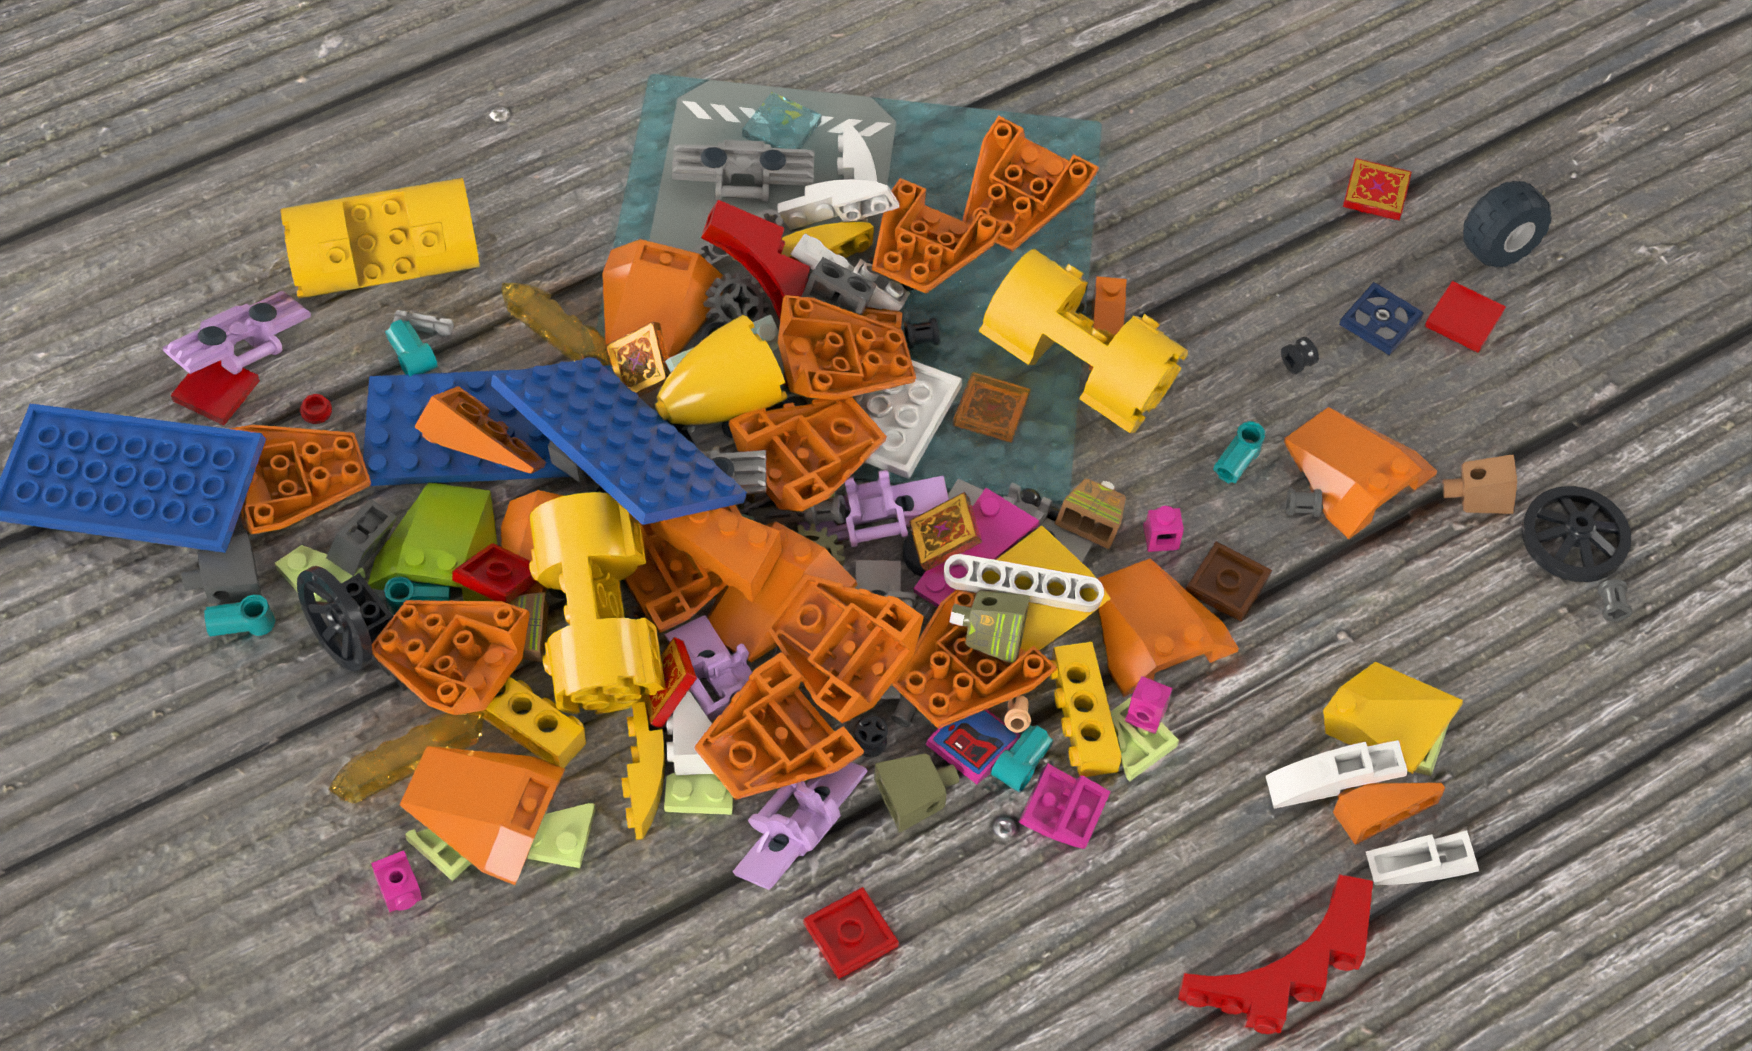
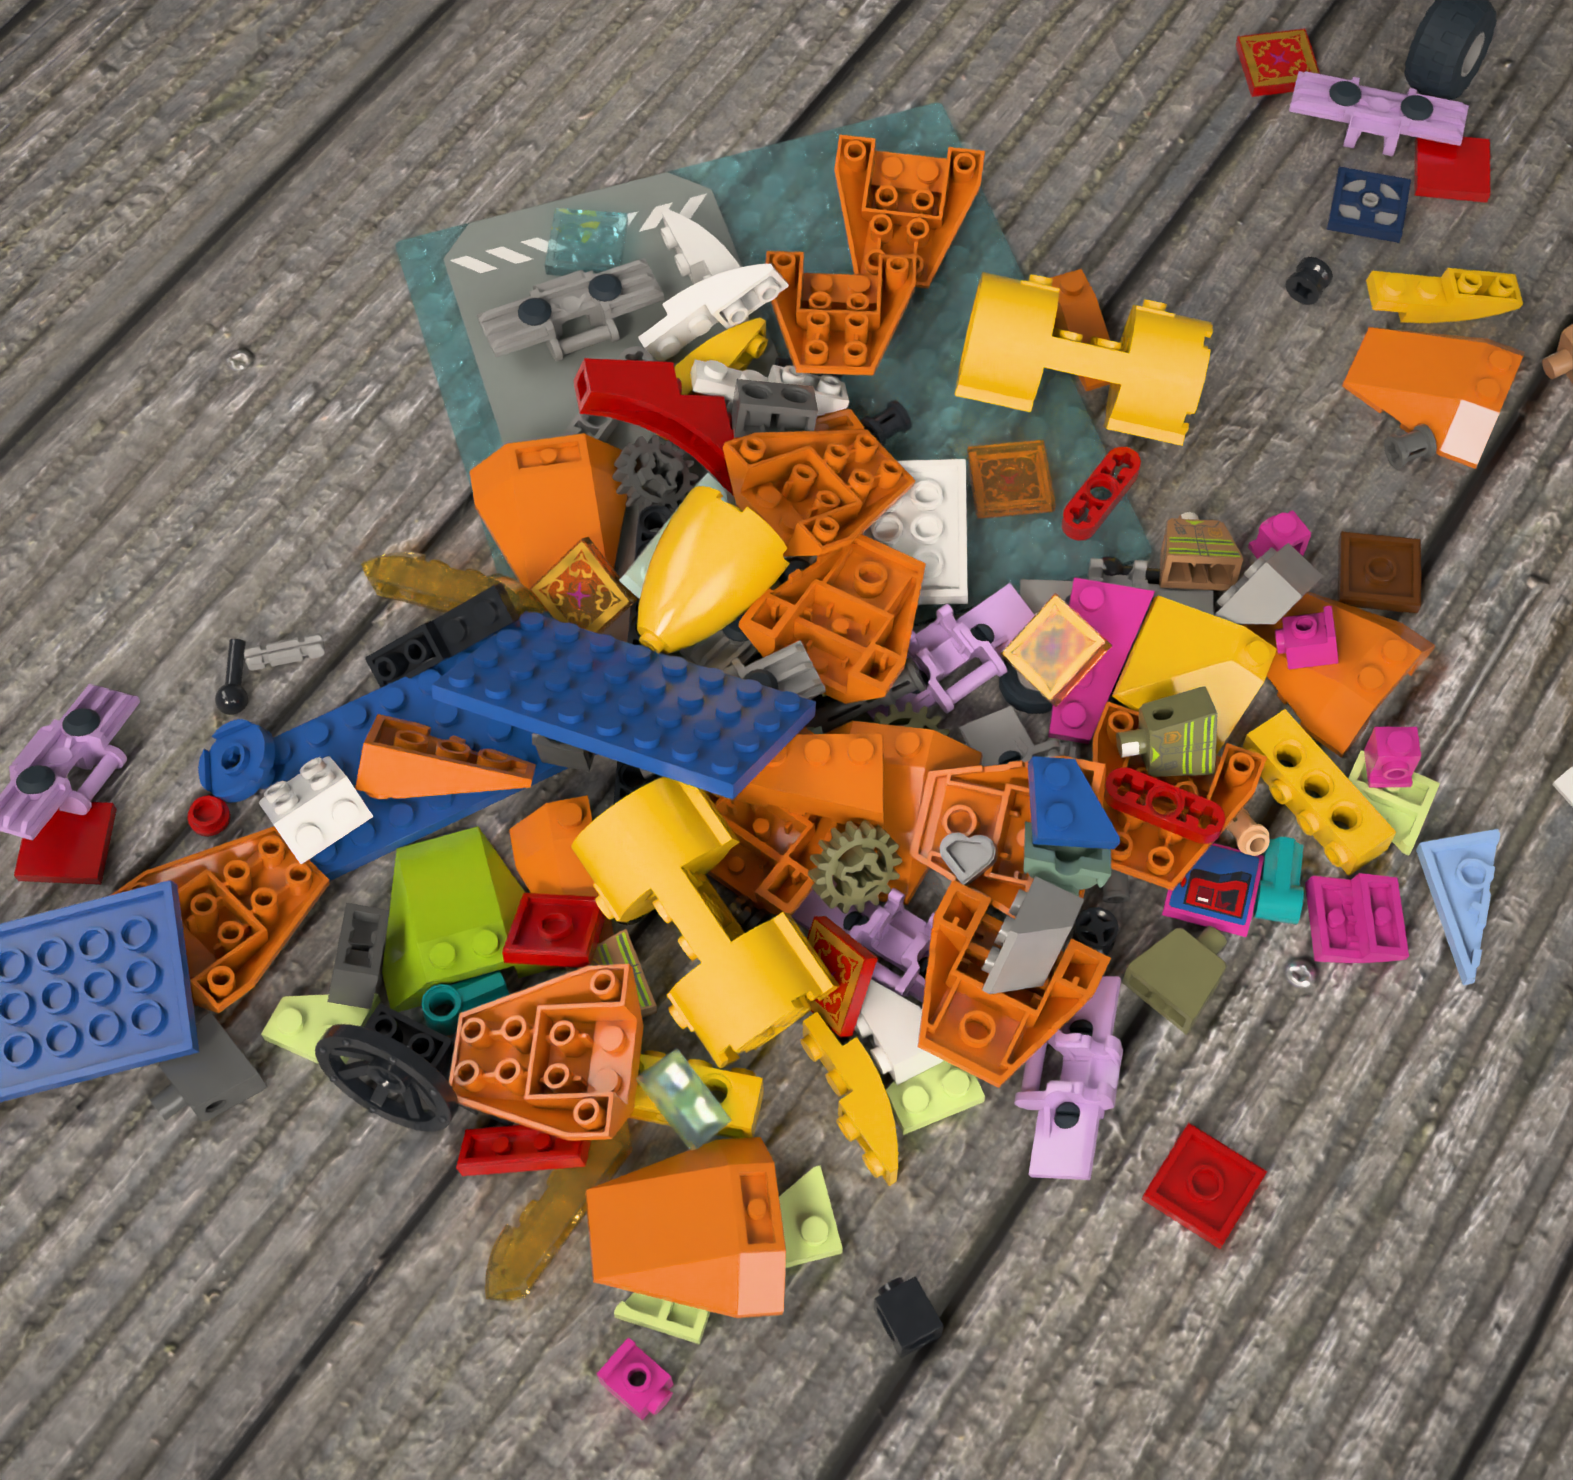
camera: 20 degrees left, 5 degrees up
teal piece [204,594,275,637] -> none
yellow cylinder [280,178,480,299] -> none
teal piece [385,319,438,376] -> none
white beam [944,554,1104,612] -> none
teal piece [1213,421,1265,483] -> none
none -> blue plate [198,719,275,803]
none -> black bar [215,639,248,715]
none -> white bracket [259,756,373,864]
none -> black slope [365,582,520,688]
none -> red tile [456,1125,591,1176]
none -> clear light blue slope [636,1048,732,1150]
none -> olive gear [808,820,902,914]
none -> black brick [874,1276,943,1358]
none -> flat silver tile [940,832,998,886]
none -> light grey slope [981,876,1084,994]
none -> sand green cylinder [1024,821,1111,896]
none -> blue wing [1028,756,1120,849]
none -> red beam [1061,447,1141,540]
none -> red beam [1104,767,1225,844]
none -> light grey slope [1214,543,1323,624]
none -> dark pink brick [1275,606,1339,669]
none -> lavender piece [1289,71,1469,156]
none -> yellow slope [1366,268,1523,323]
none -> light blue wing [1416,829,1500,985]

